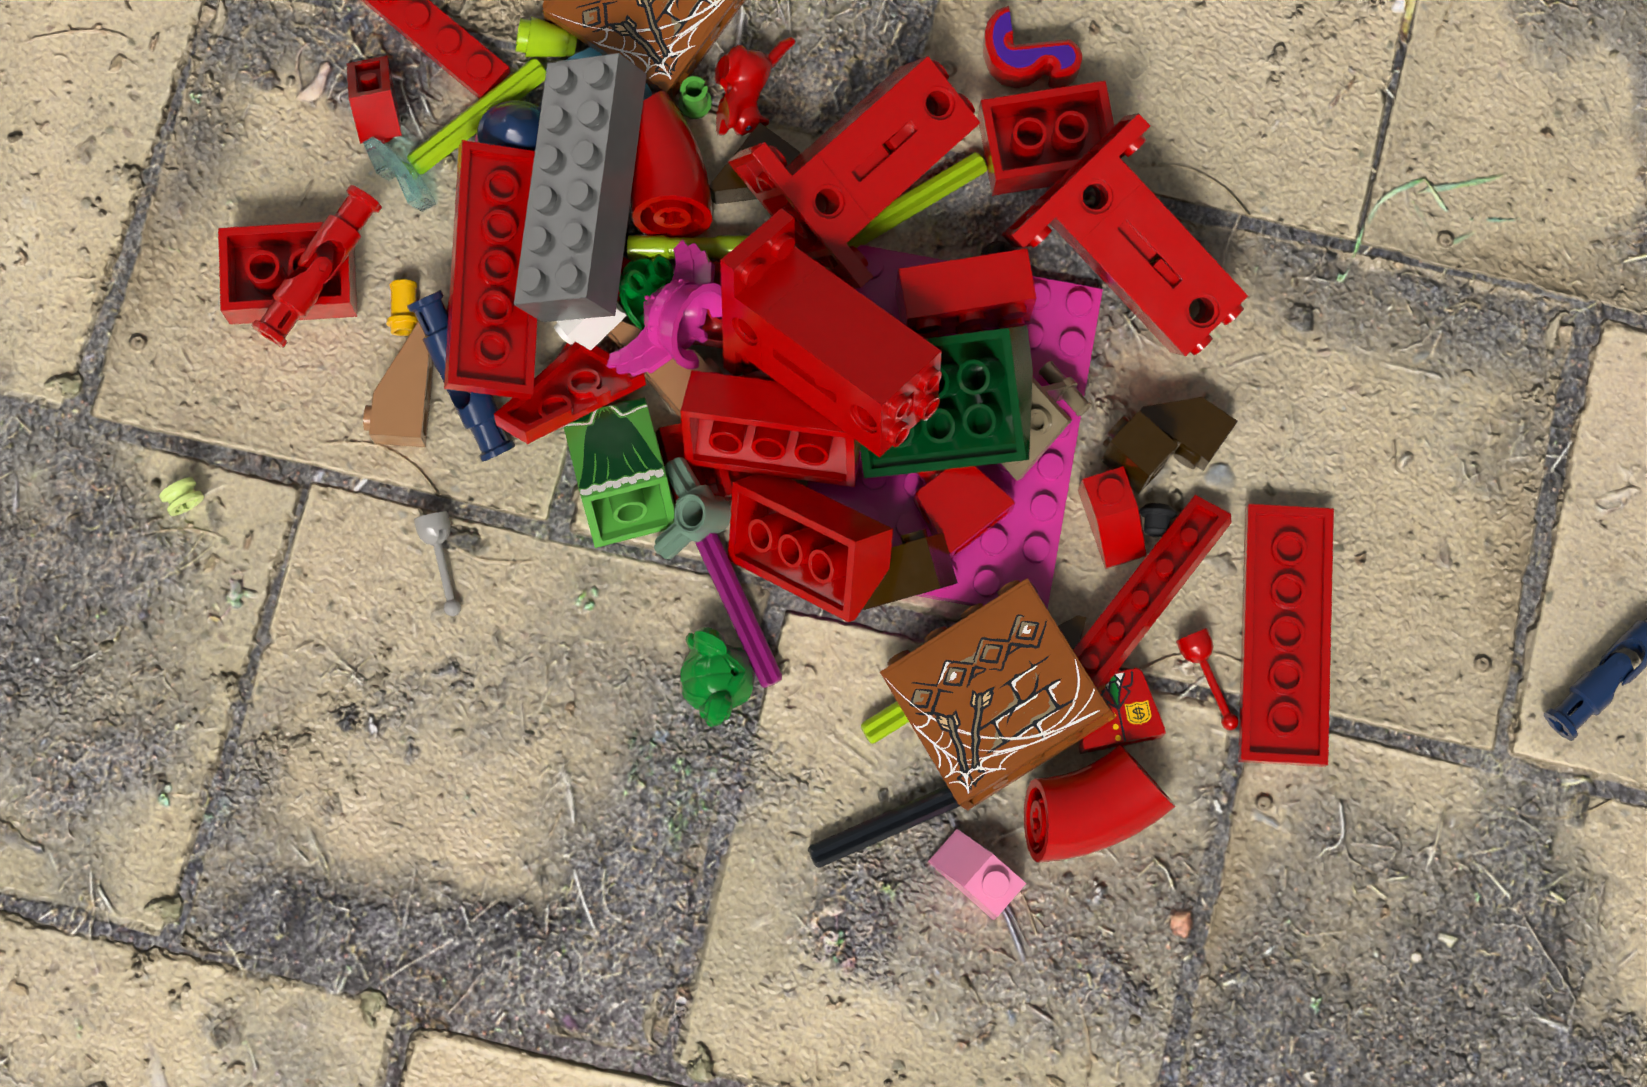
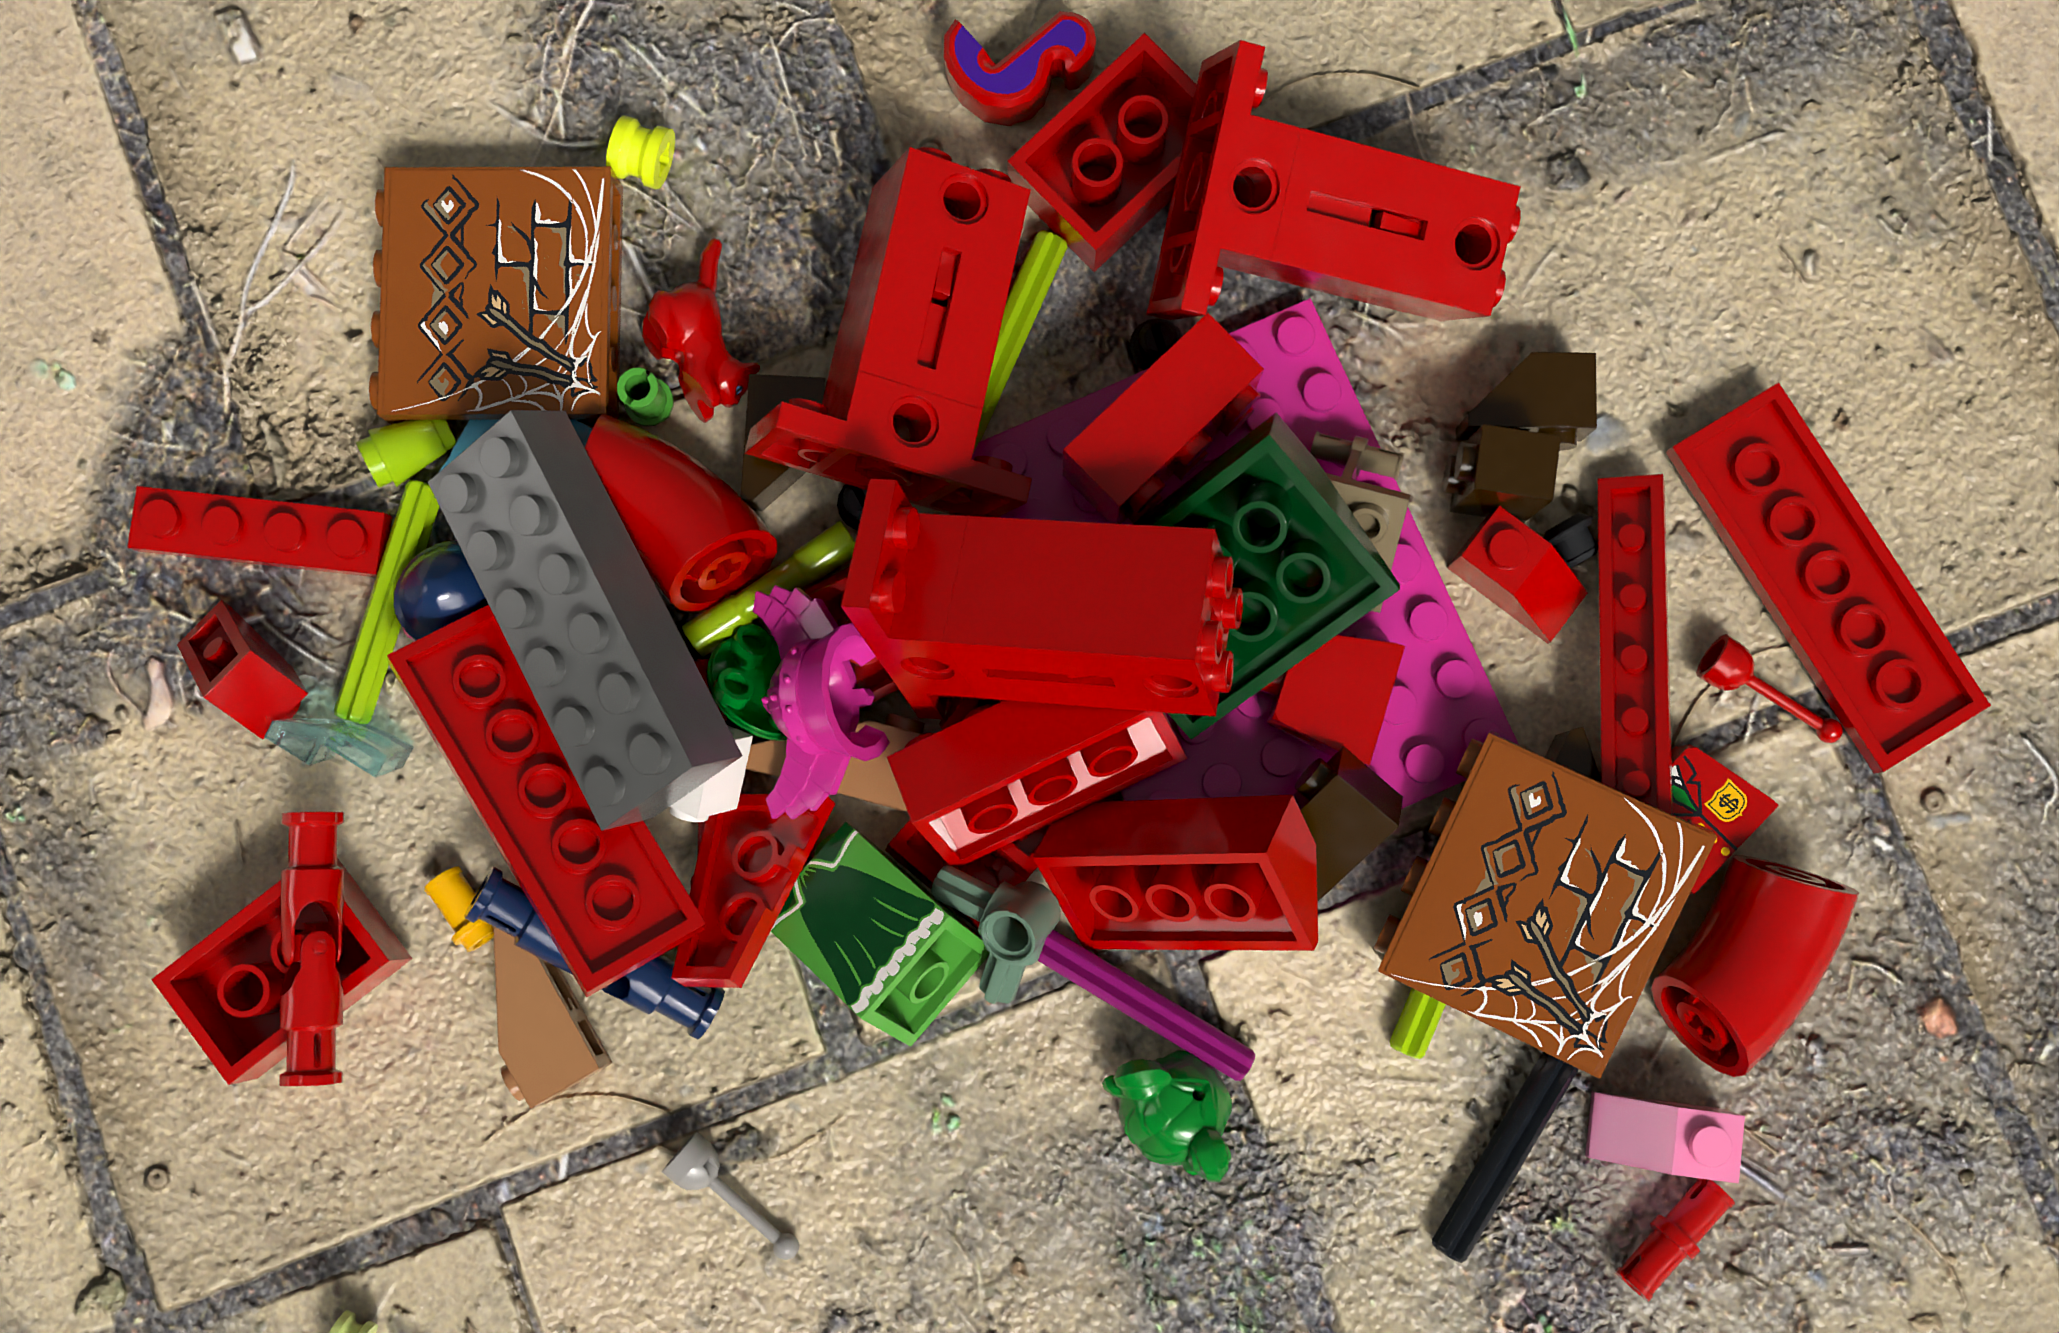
camera: 25 degrees left, 5 degrees up
none -> red pin [1615,1178,1735,1302]

